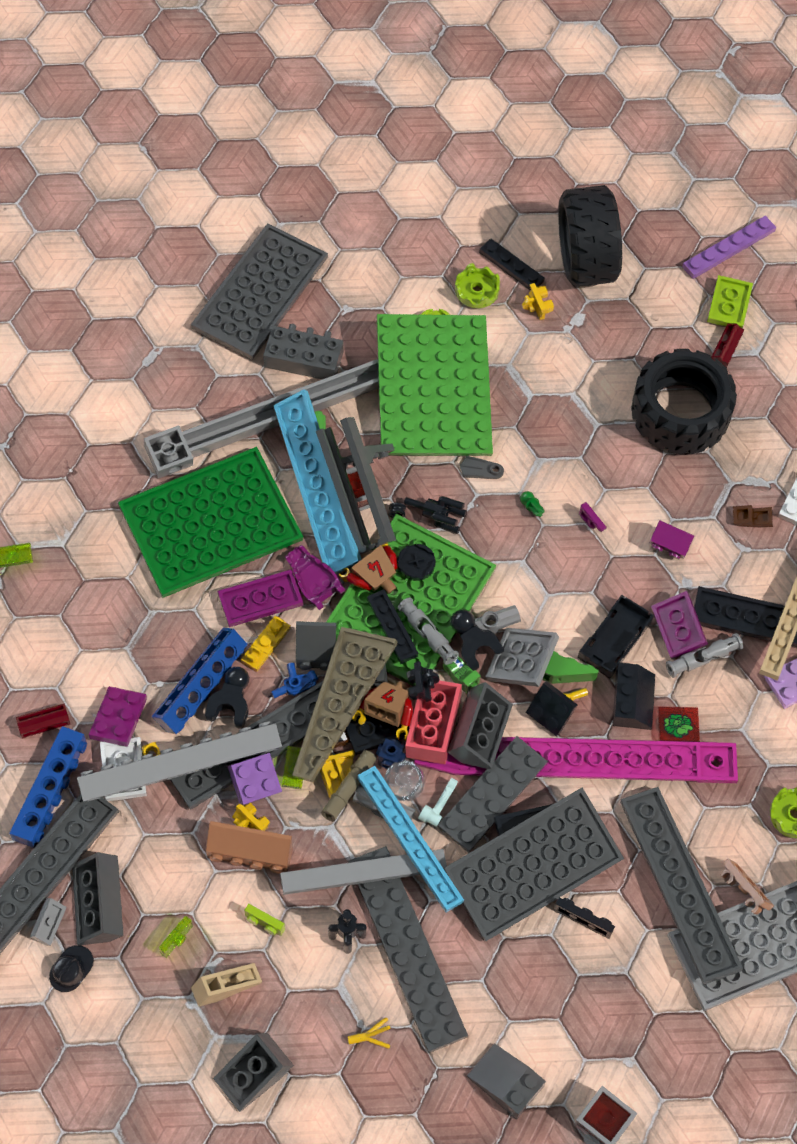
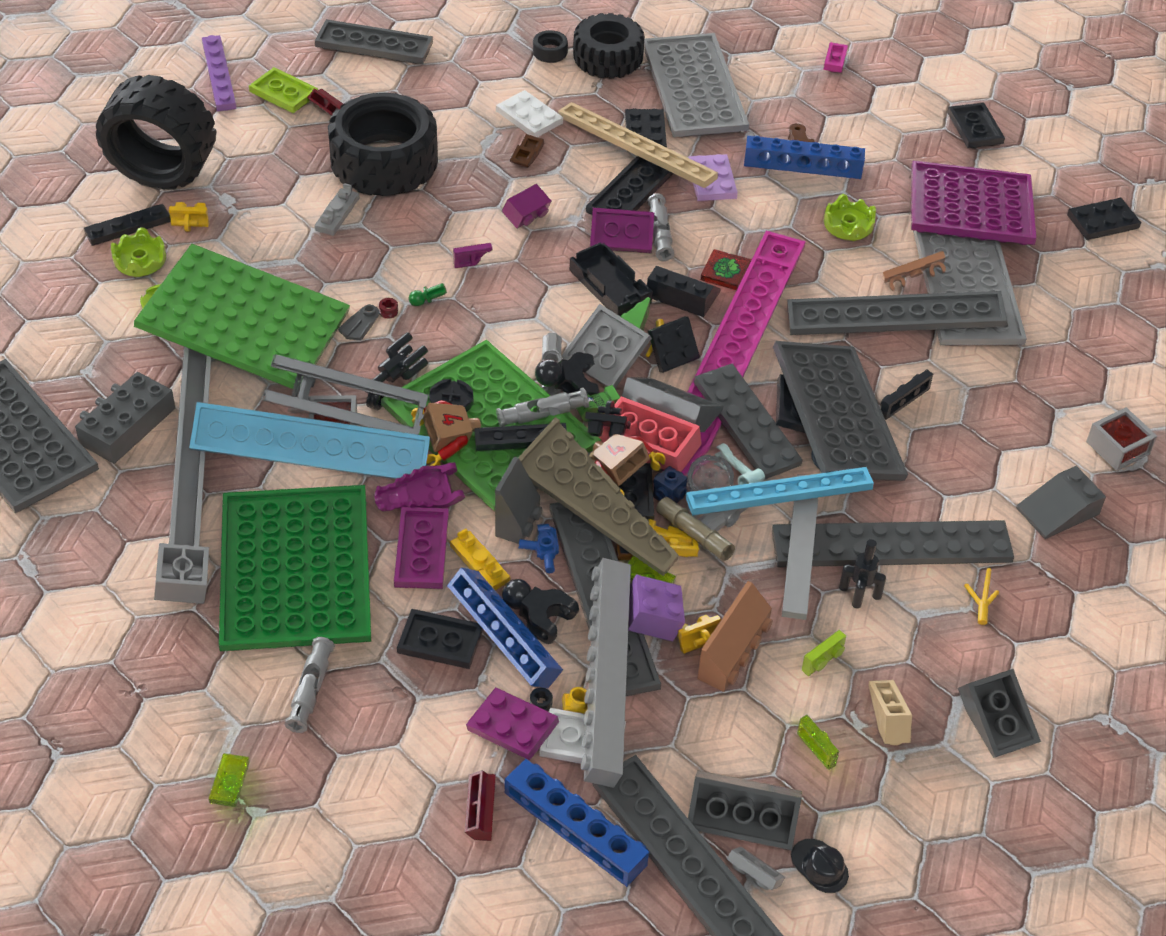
camera: 70 degrees left, 15 degrees down
none -> light grey piece [284,637,335,733]
none -> light grey plate [315,183,360,236]
none -> dark red bush [379,298,398,319]
none -> black plate [397,609,483,669]
none -> black bush [530,687,553,711]

